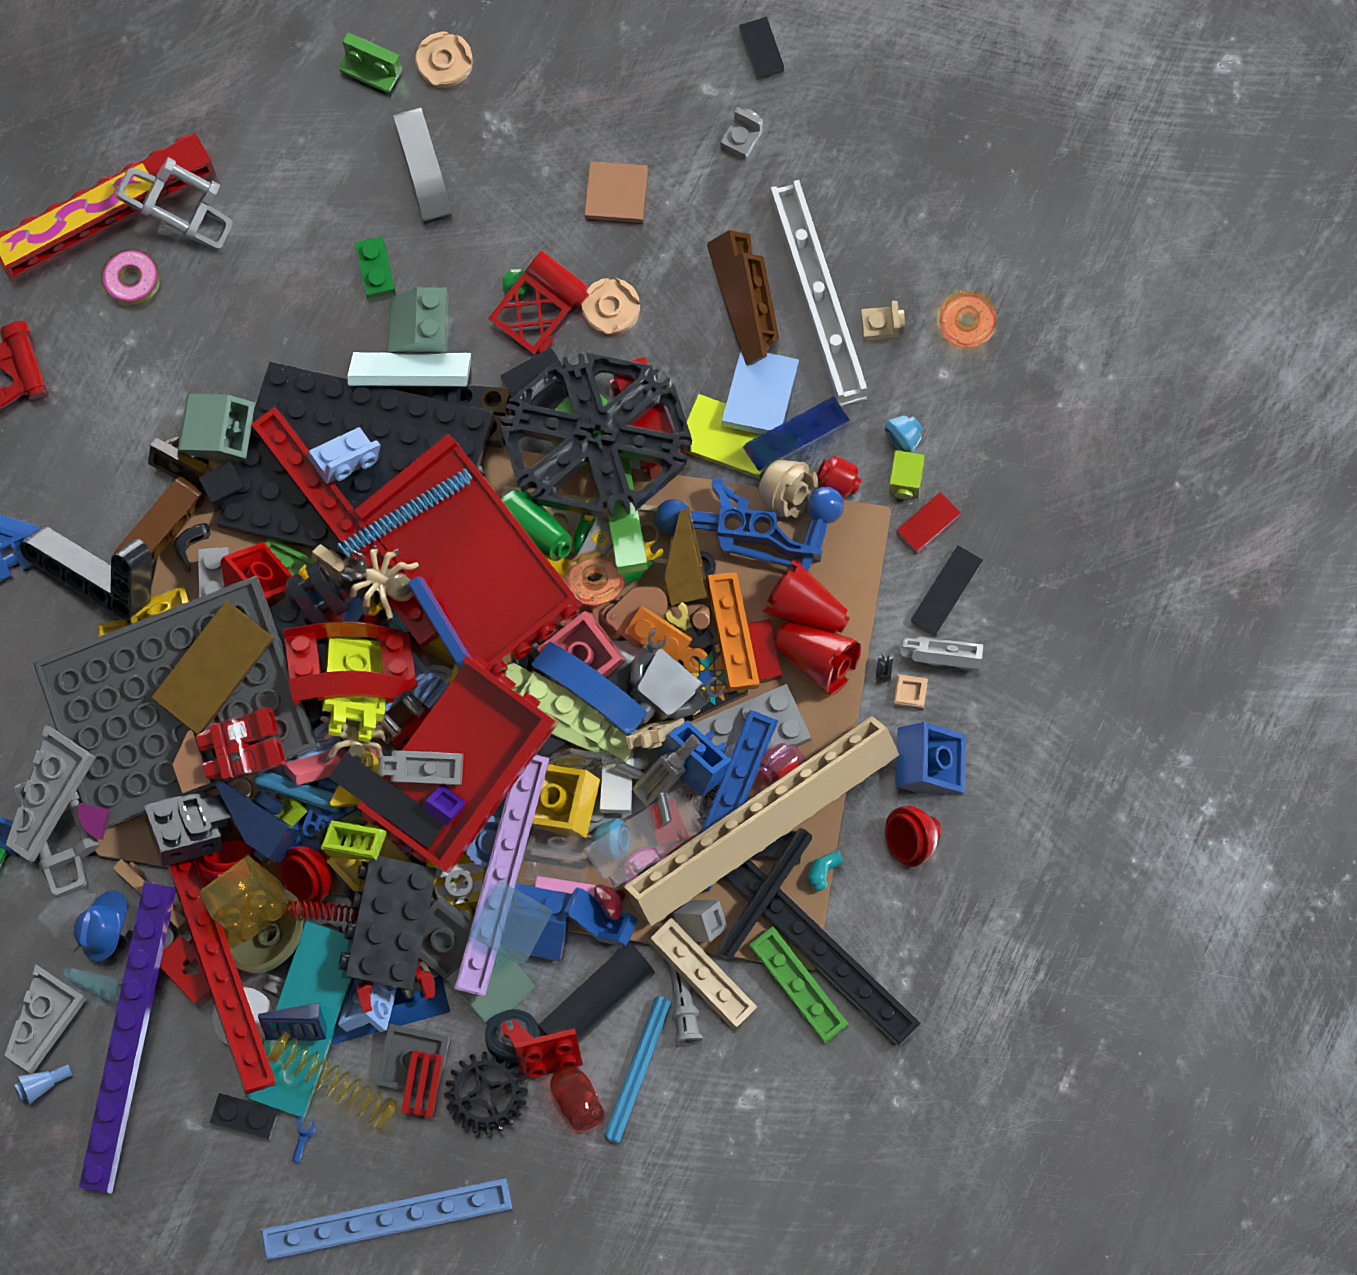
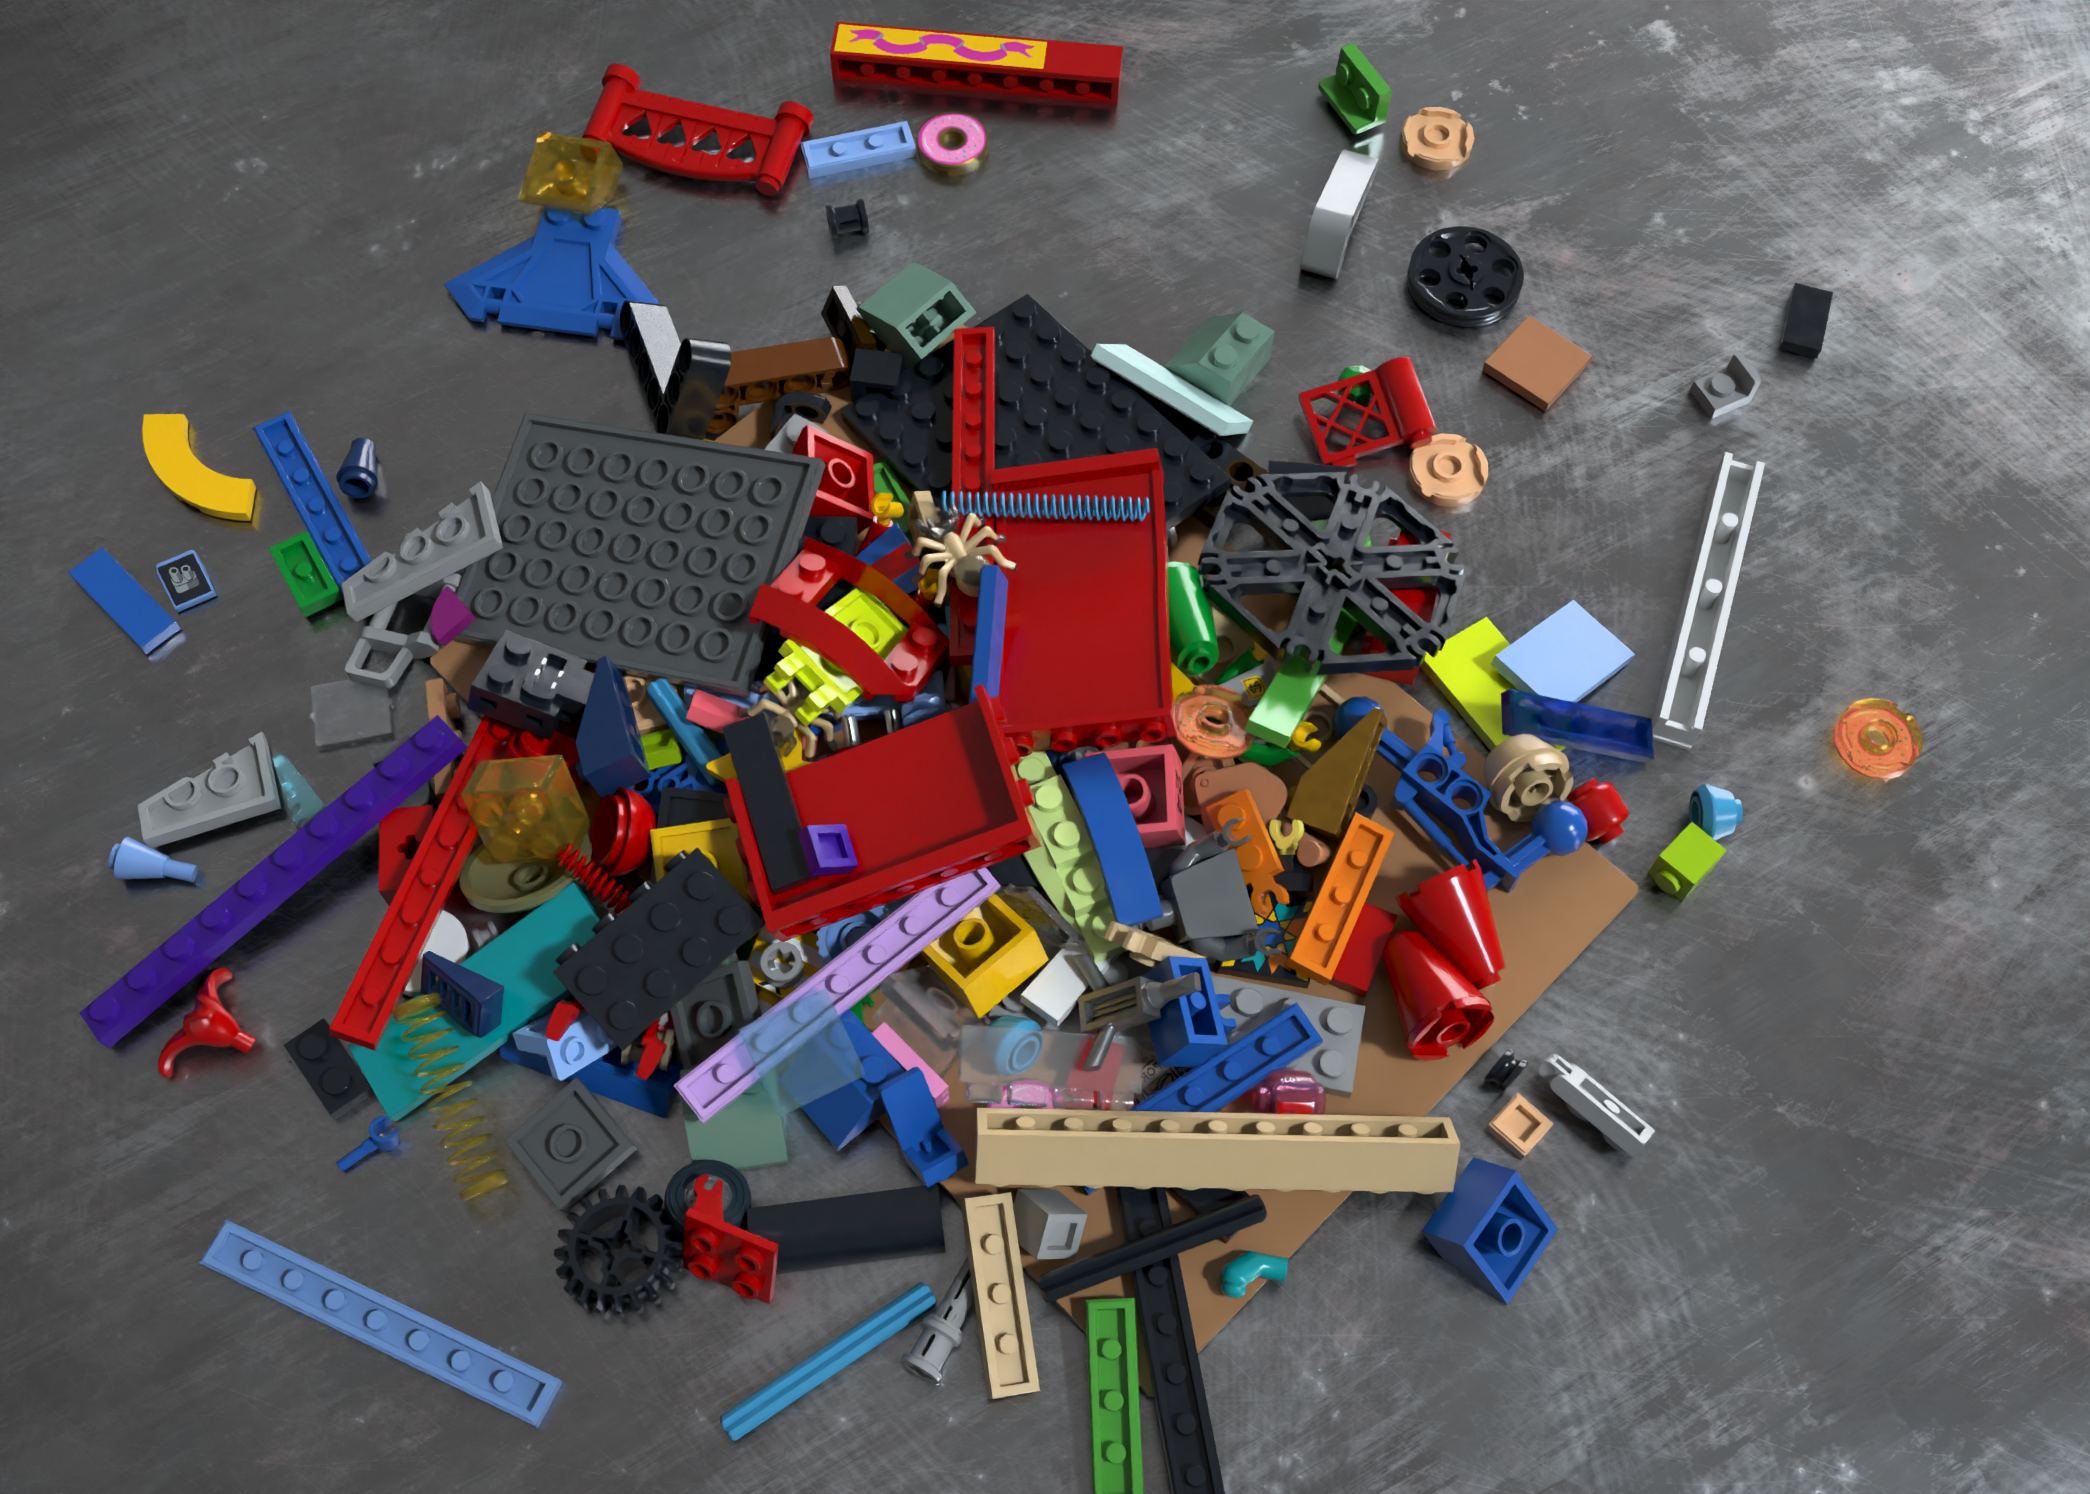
camera: 30 degrees right, 10 degrees down
blue piece [74,890,127,962] -> none
light grey bar [115,157,233,250] -> none
pearl gold tile [152,601,275,734] -> none
nougat tile [172,730,213,794] -> none
red hips [196,707,287,780] -> none
dark blue tile [254,788,285,815] -> none
black brick [284,562,349,625] -> none
light blue bracket [308,427,380,484] -> none
lime slope [321,820,387,861] -> none
green plate [355,236,396,299] -> none
light grey hinge [378,750,464,785] -> none
red tile [401,1050,444,1117] -> none
clear red piece [550,1065,605,1134] -> none
dark red rock [594,884,625,920] -> none
reddish brown wedge [707,230,779,365] -> none
tan bracket [861,301,905,341] -> none
red piece [885,806,942,867] -> none
red tile [896,492,961,554] -> none
black tile [911,545,983,636] -> none
none -> red piece [158,968,256,1078]
none -> light blue tile [800,121,916,179]
none -> black bush [825,199,869,239]
none -> black wedge [1407,226,1524,327]

